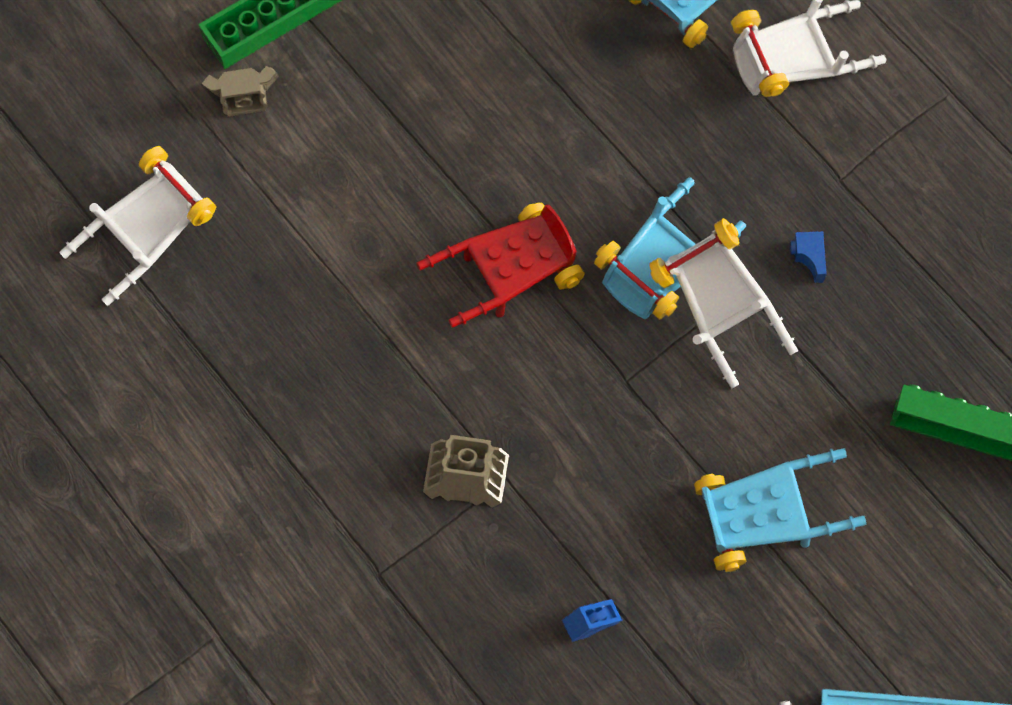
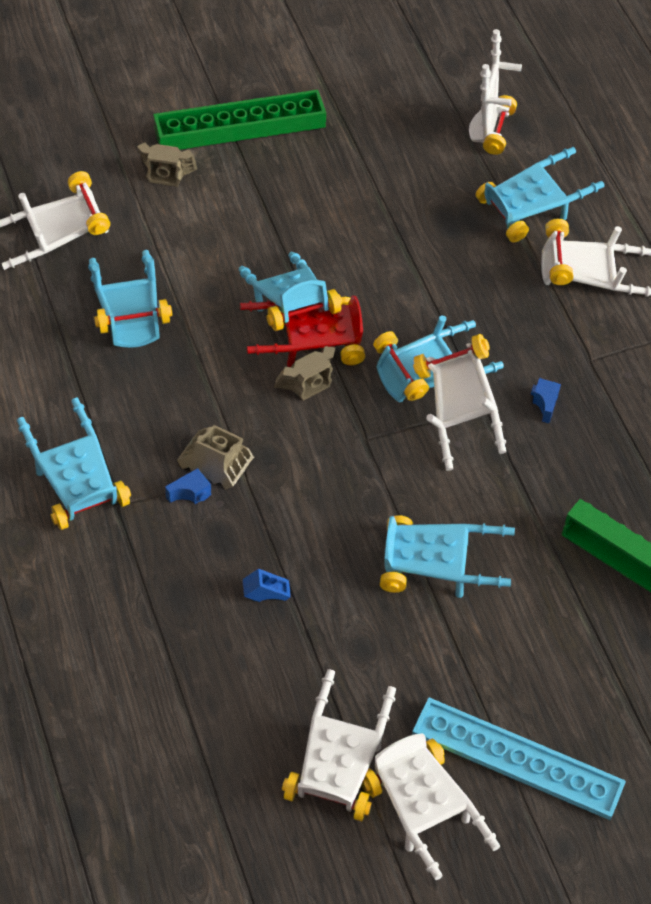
camera: 15 degrees right, 15 degrees down
none -> medium azure piece [17,398,131,530]
none -> medium azure piece [88,250,172,348]
none -> blue arch [165,468,211,504]
none -> medium azure piece [239,252,342,331]
none -> dark tan slope [274,346,335,401]

